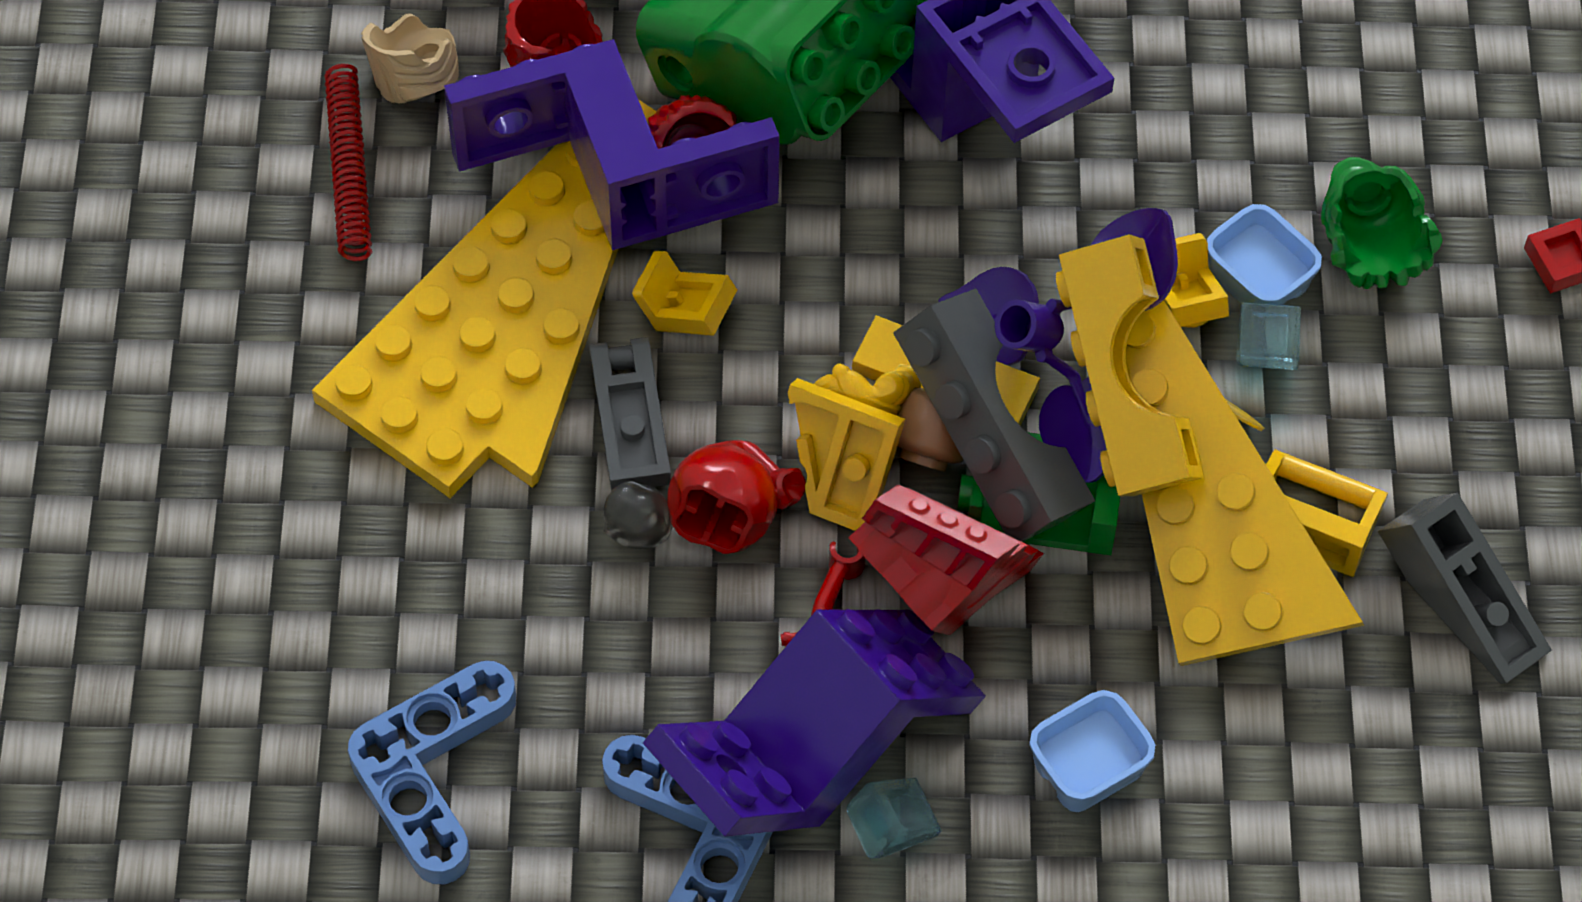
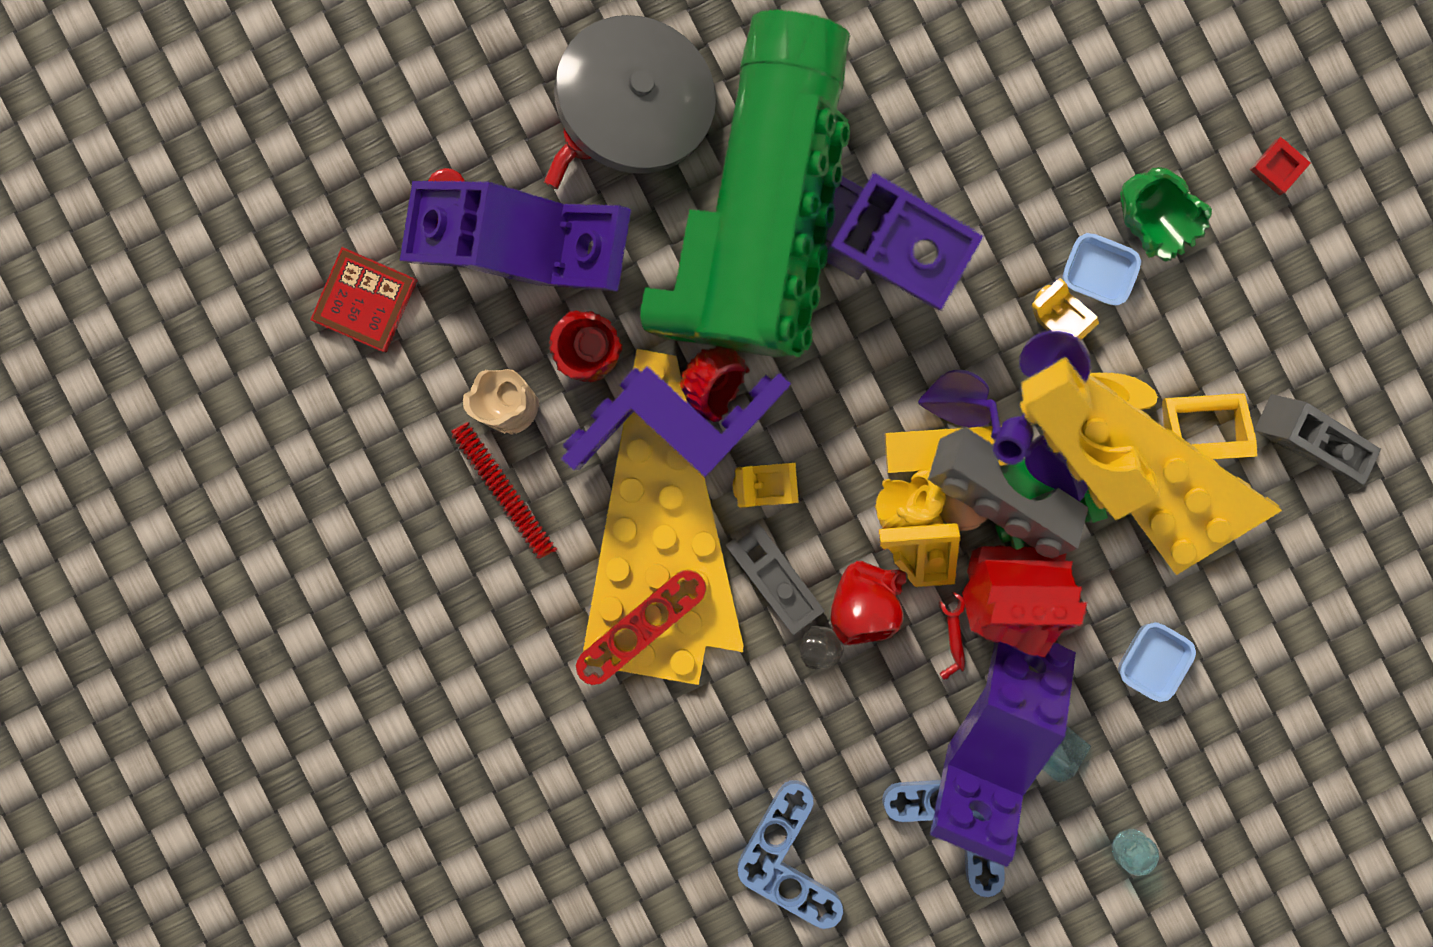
camera: 25 degrees left, 30 degrees up
clear light blue slope [1236,302,1301,370] -> none
none -> red beam [576,569,706,685]

